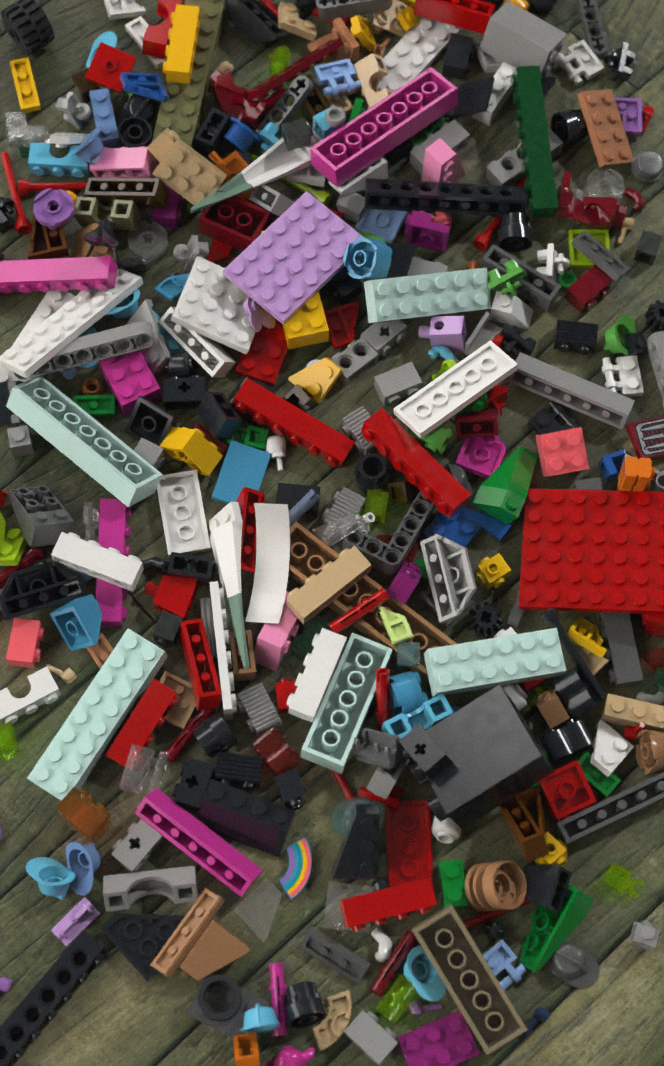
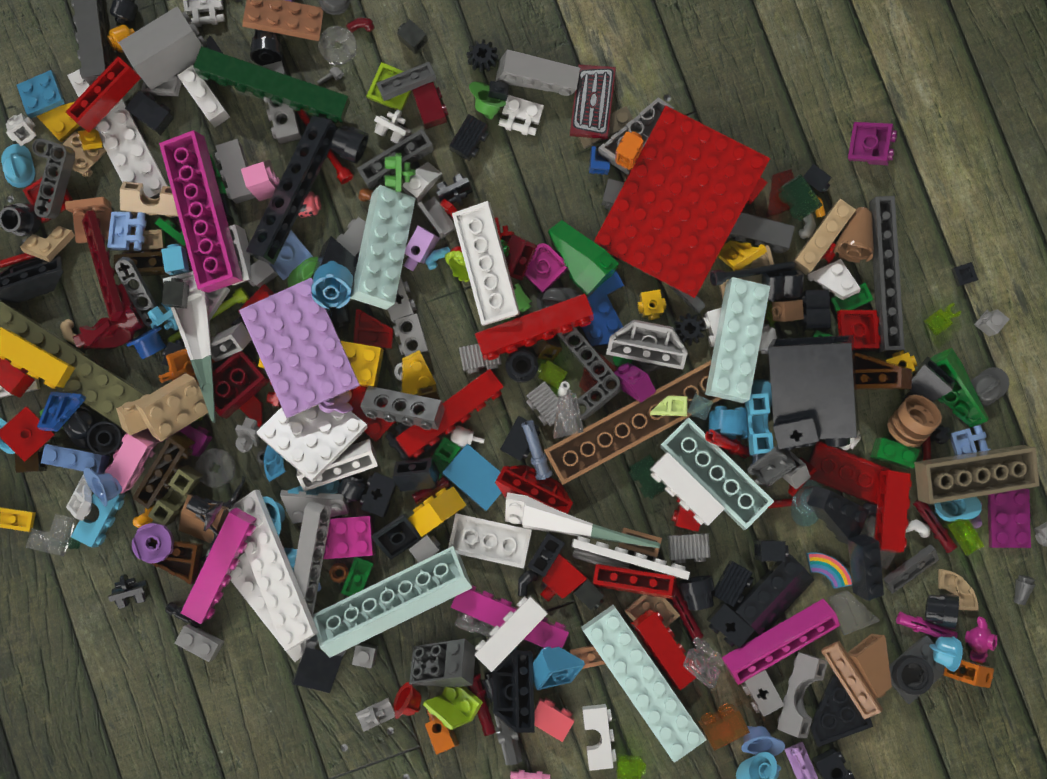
camera: 60 degrees left, 15 degrees up
red piece [1,151,32,235] -> none
red piece [19,179,87,196] -> none
tan hand [46,664,77,684] -> none
light grey hips [55,92,91,130] -> none
black brick [194,108,231,157] -> none
white sticker [245,503,290,624] -> none
clear red brick [251,726,301,776] -> none
bright pink wedge [254,591,300,672] -> none
clear neon green hips [268,46,291,76] -> none
tan brick [287,546,371,625] -> none
light grey tile [325,106,345,127] -> none
red pin [328,588,390,634] -> none
light grey brick [344,1010,398,1066] -> none
yellow wing [350,15,376,52] -> none
nougat hand [373,37,391,57] -> none
light grey brick [373,362,422,406] -> none
magenta plate [404,210,450,253] -> none
black flag [443,76,495,123] -> none
light grey brick [507,352,635,430] -> none
dark blue hand [523,1007,550,1036] -> none
black plate [528,401,580,435] -> none
coral brick [535,427,589,477] -> none
dark red hips [556,171,627,233] -> none
green tile [557,271,577,292] -> none
tan hand [617,217,634,244] -> none
none -> dark grey brick [360,386,445,430]
none -> black brick [848,534,884,601]

